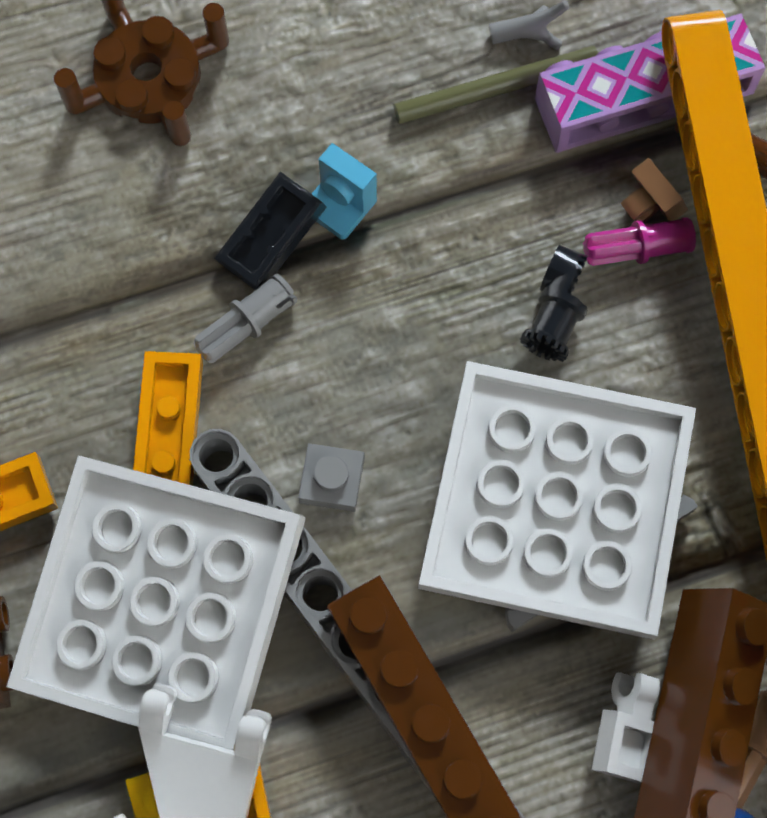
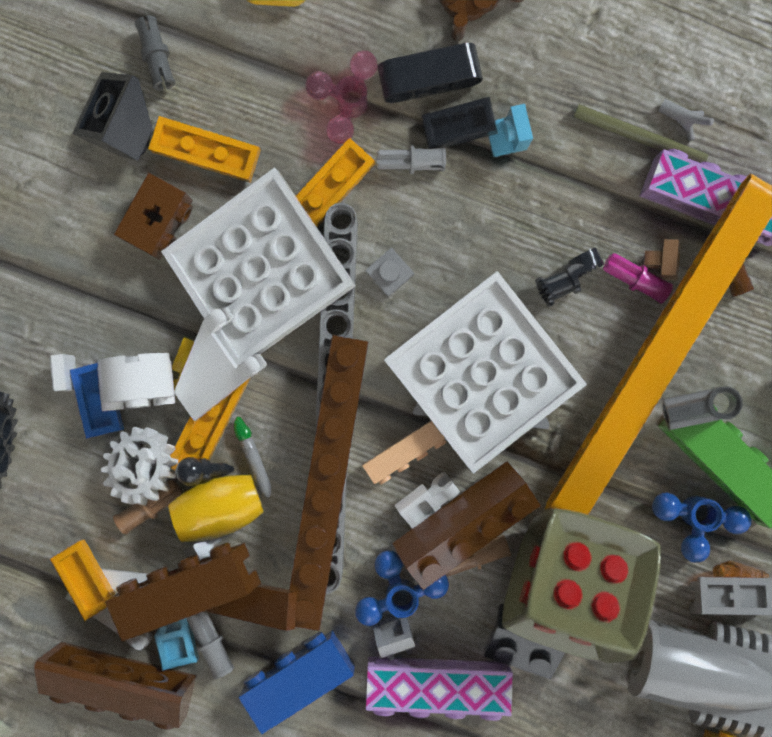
camera: 40 degrees right, 15 degrees up
none -> clear pink piece [305,50,378,144]
none -> light nougat piece [362,421,447,485]
none -> black beam [377,43,483,103]

